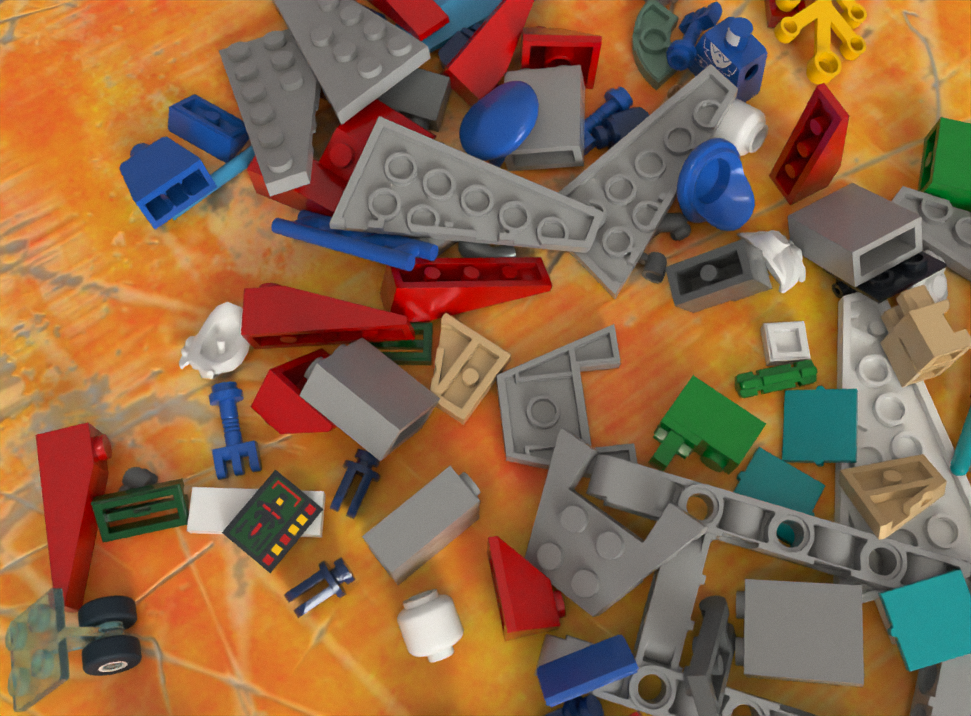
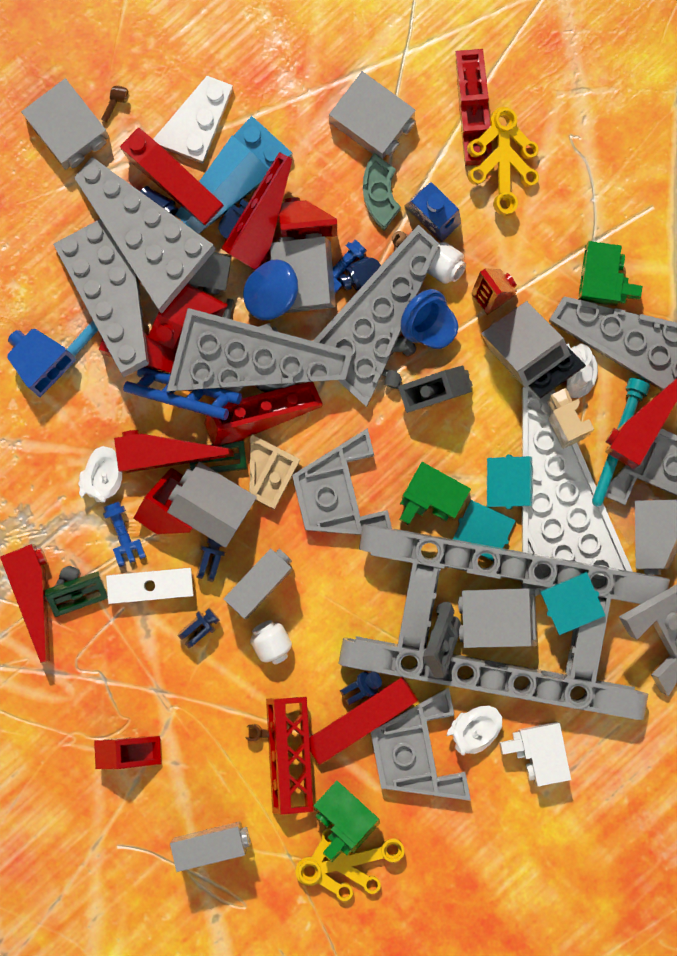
camera: 10 degrees left, 15 degrees up
clear light blue plate [5,588,142,712] -> none
blue slope [168,94,249,163] -> none
piece [222,470,323,573] -> none
red slope [487,536,566,641] -> none
light grey wing [525,428,709,617] -> none
blue slope [537,635,639,707] -> none
blue hinge [666,1,722,71] -> none
green axle [734,360,818,398] -> none
white hat [736,230,806,293] -> none
white tile [760,321,811,366] -> none
tan wing [838,454,947,540] -> none

